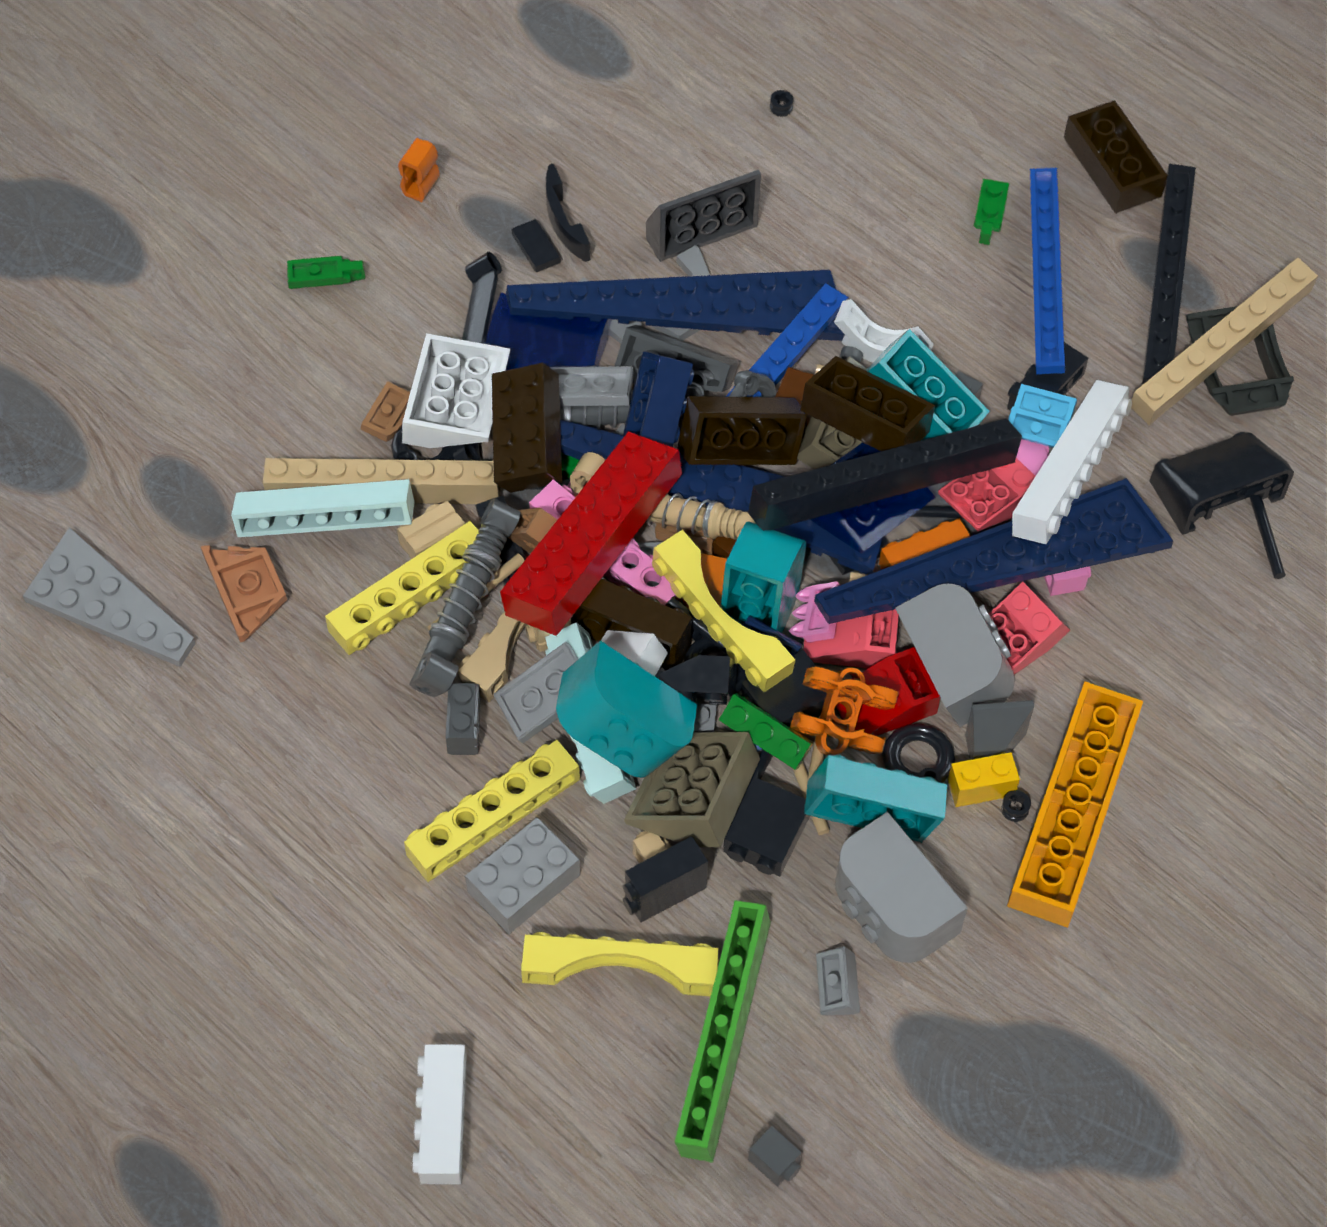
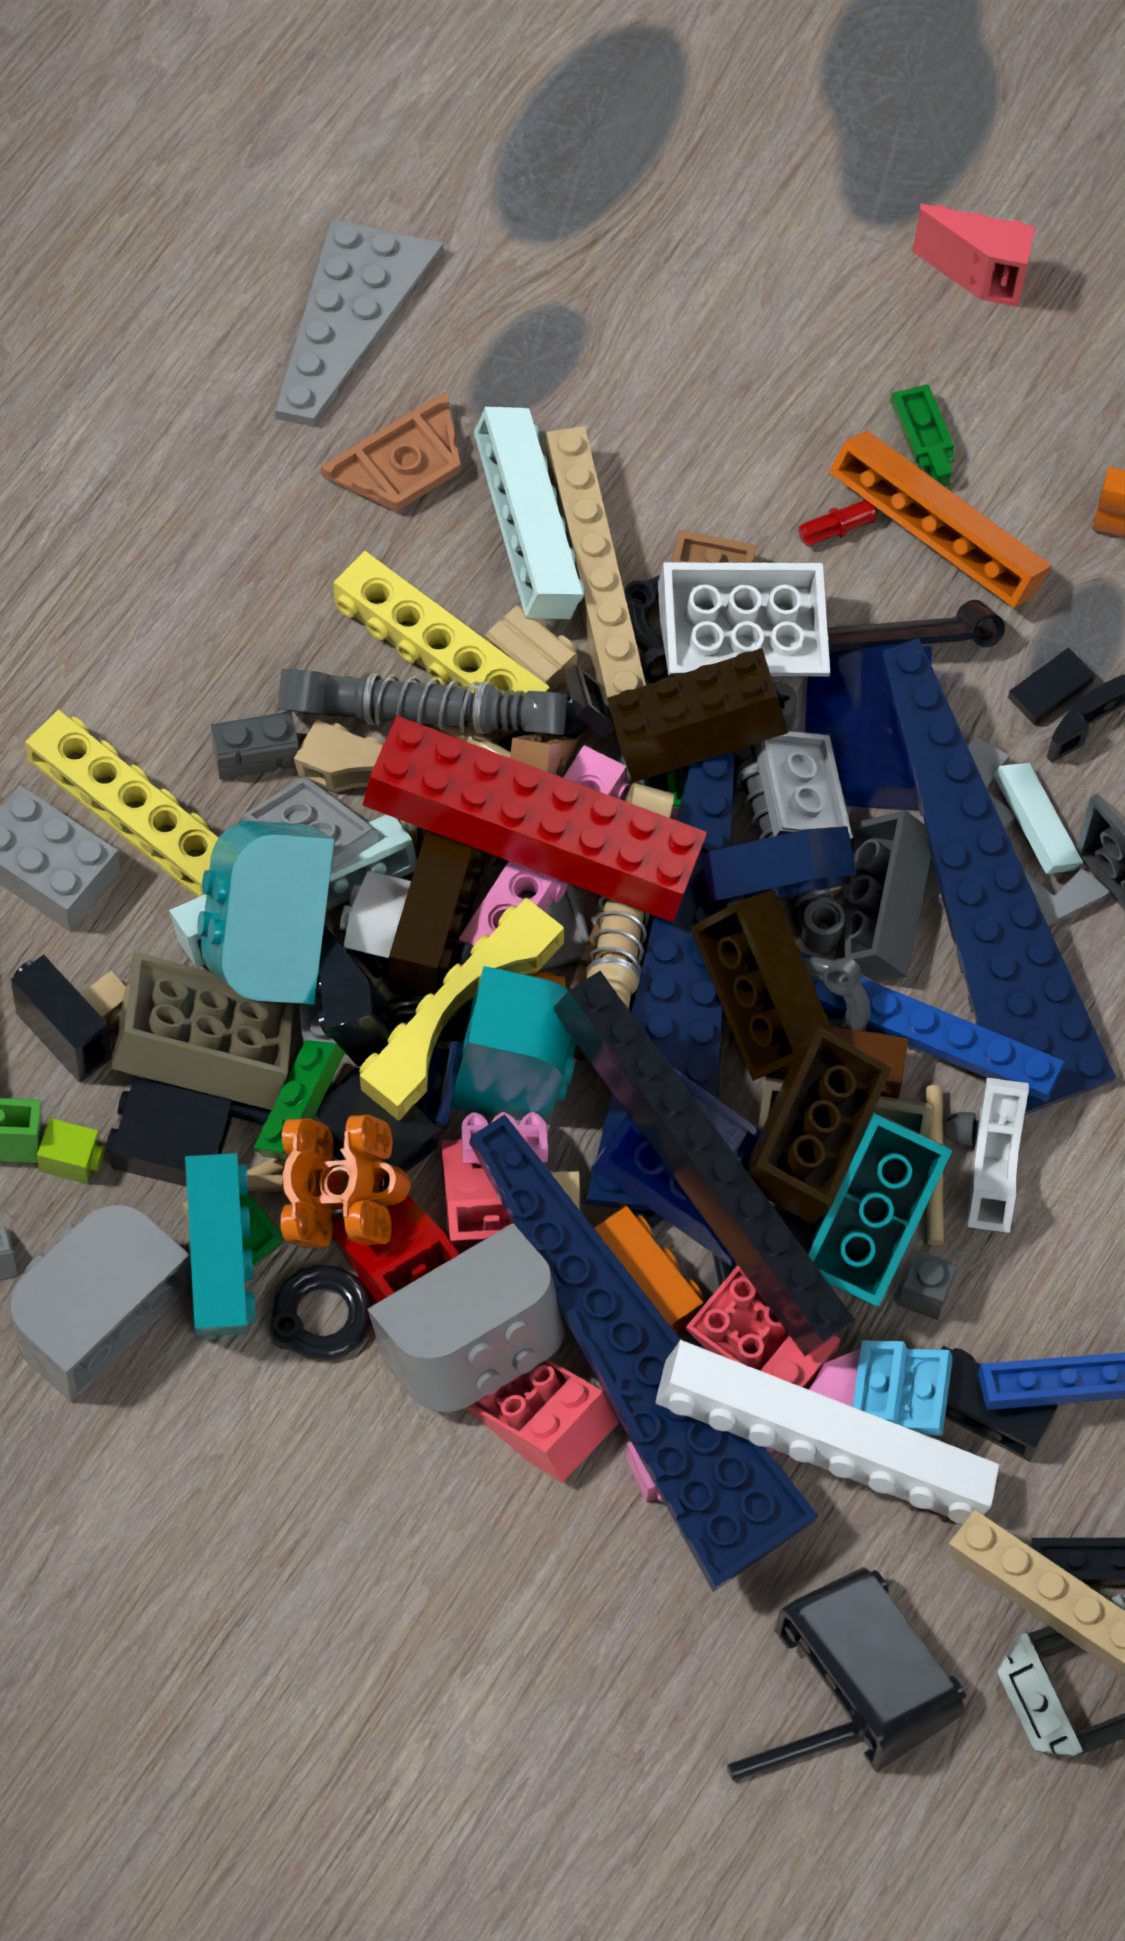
camera: 75 degrees right, 5 degrees up
yellow brick [947,752,1020,807] -> none
dark grey slope [965,700,1035,760] -> none
black bush [1001,790,1031,822] -> none
light orange brick [1007,681,1143,928] -> none
none -> lime brick [37,1118,105,1184]
none -> black tile [565,665,614,738]
none -> red axle [798,499,877,546]
none -> orange brick [829,430,1052,608]
none -> coral slope [912,204,1035,307]
none -> light aqua tile [993,763,1083,874]

